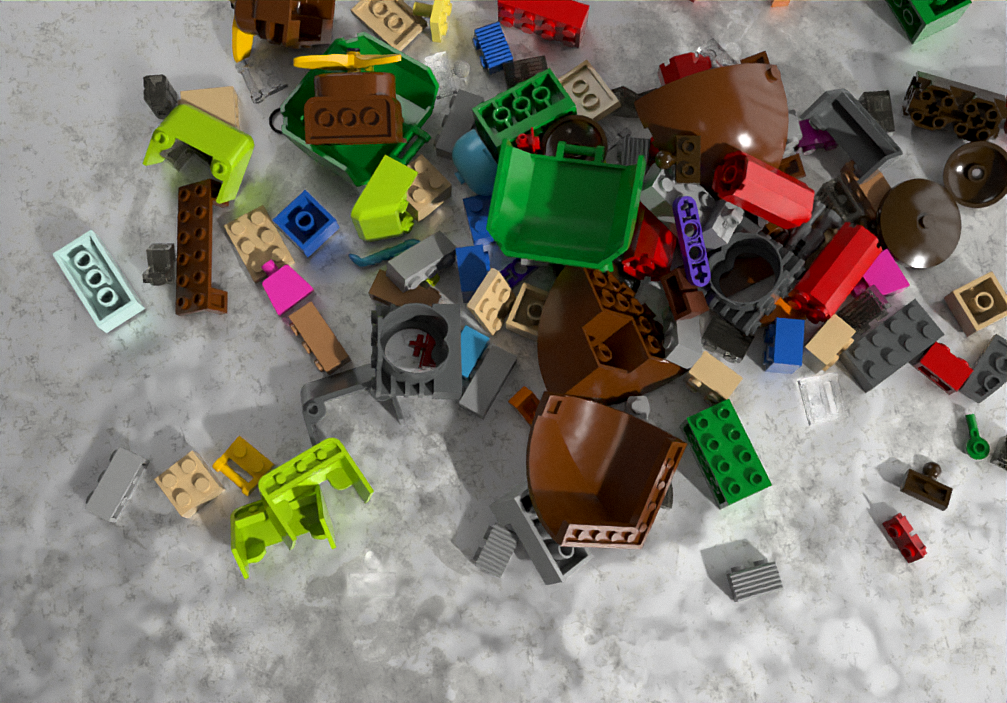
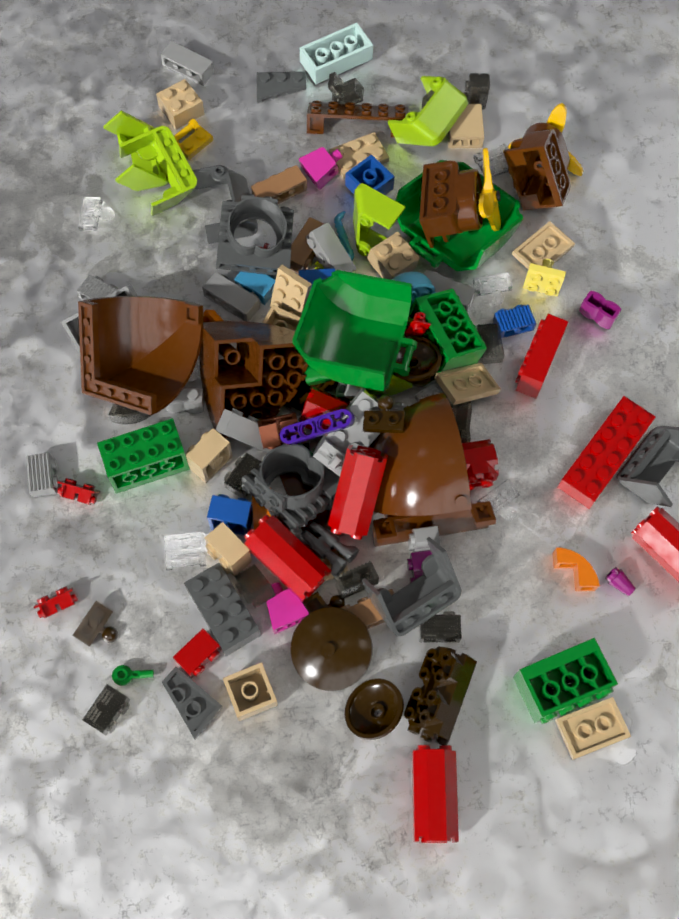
camera: 90 degrees right, 10 degrees down
none -> red hinge [57,478,101,505]
none -> dark grey wing [257,72,306,103]

